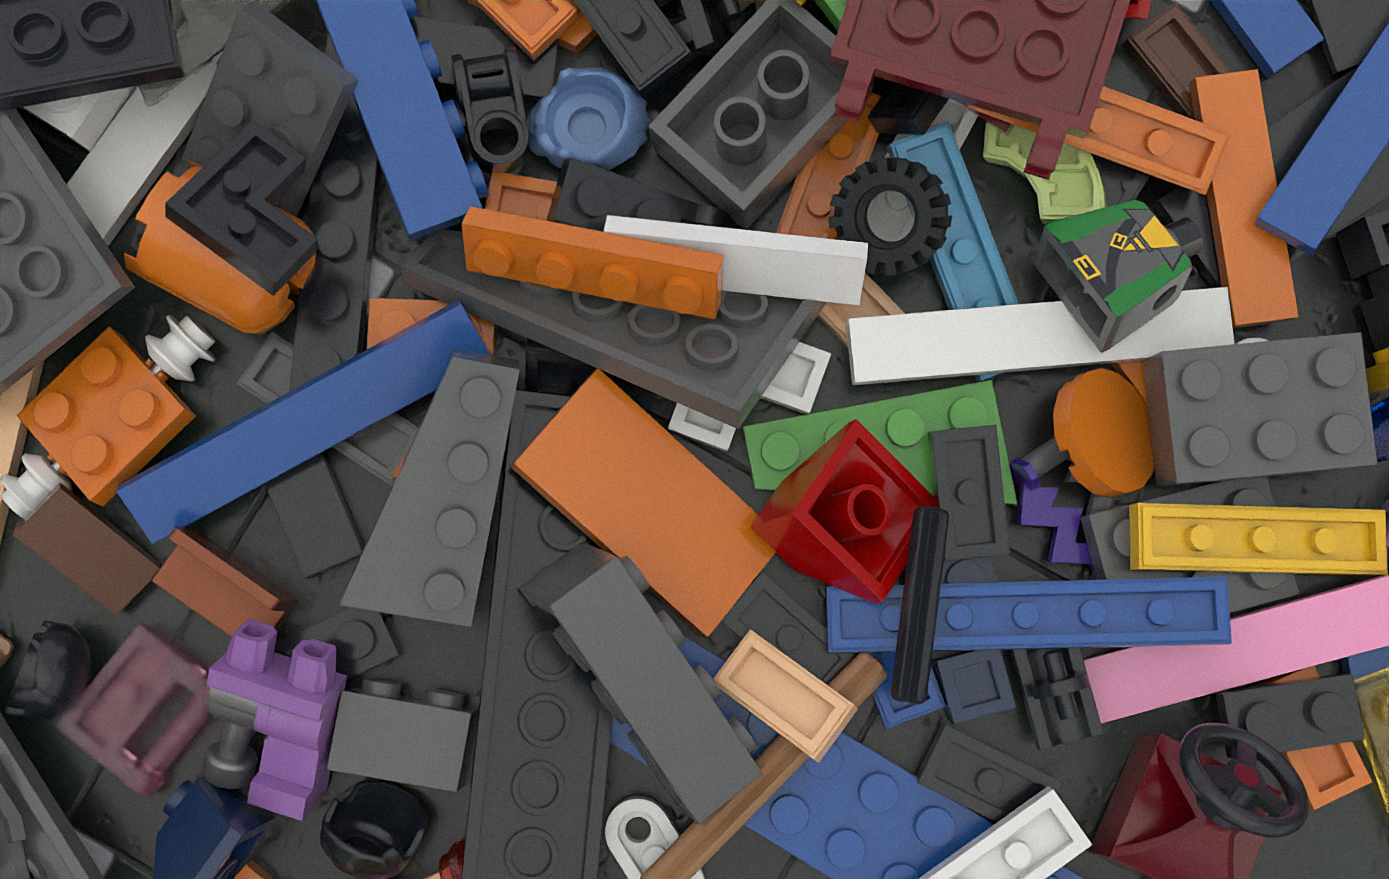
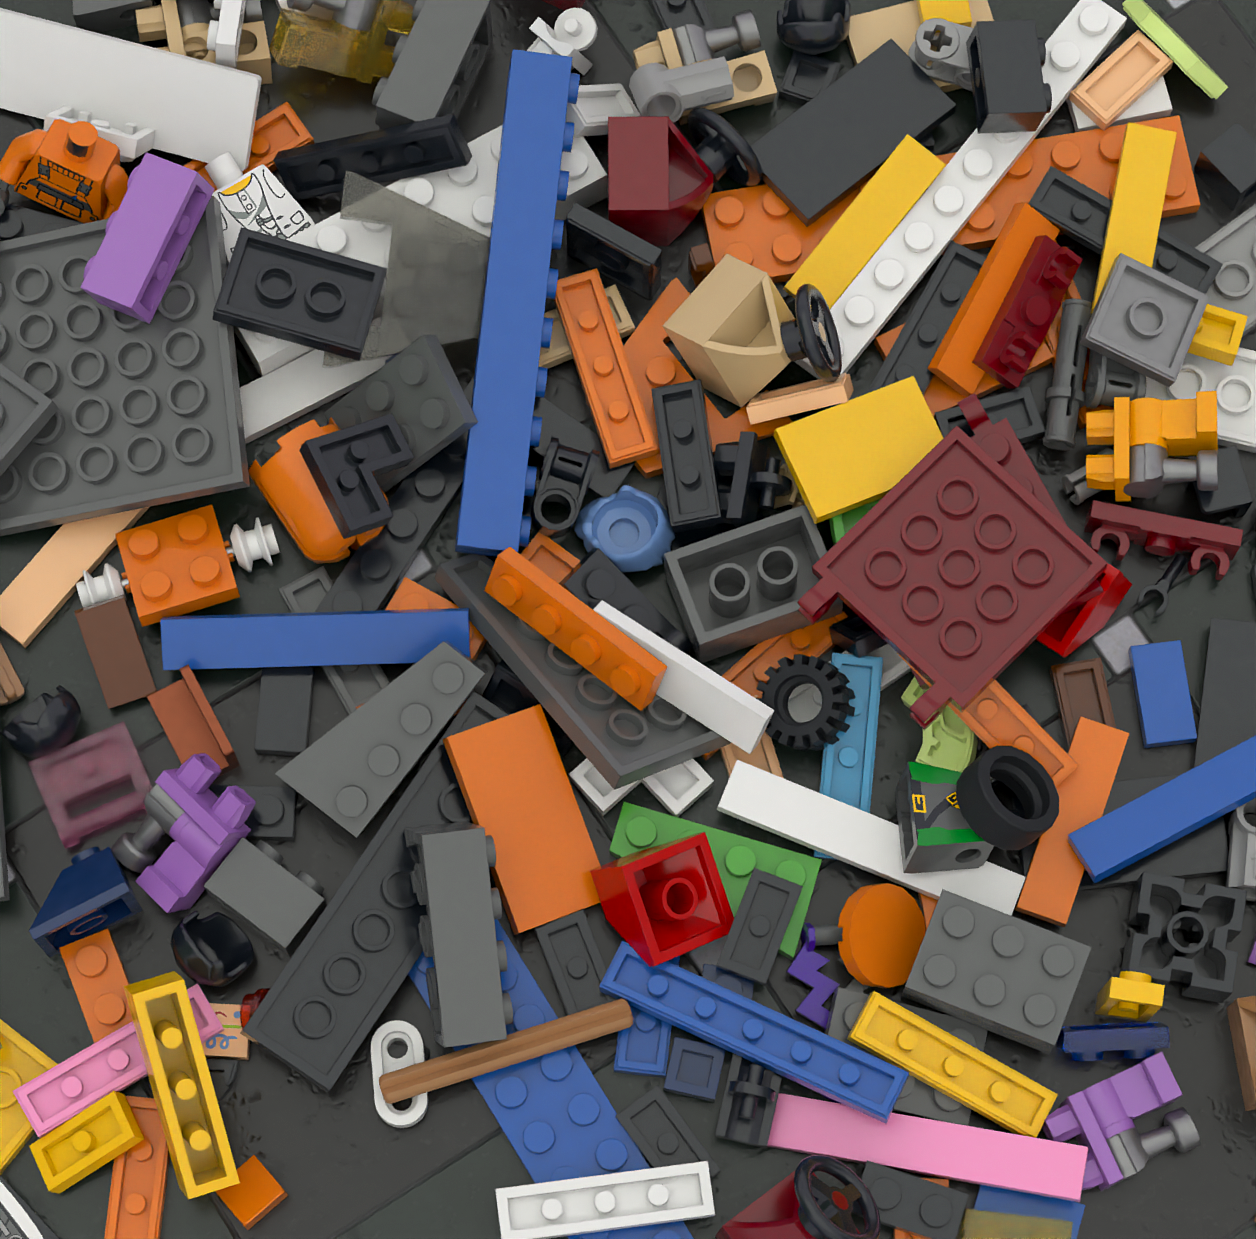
camera: 25 degrees right, 10 degrees down
light nougat tile [713,629,858,763] -> none
black axle [890,506,949,704] -> none
none -> black tyre [956,746,1059,850]

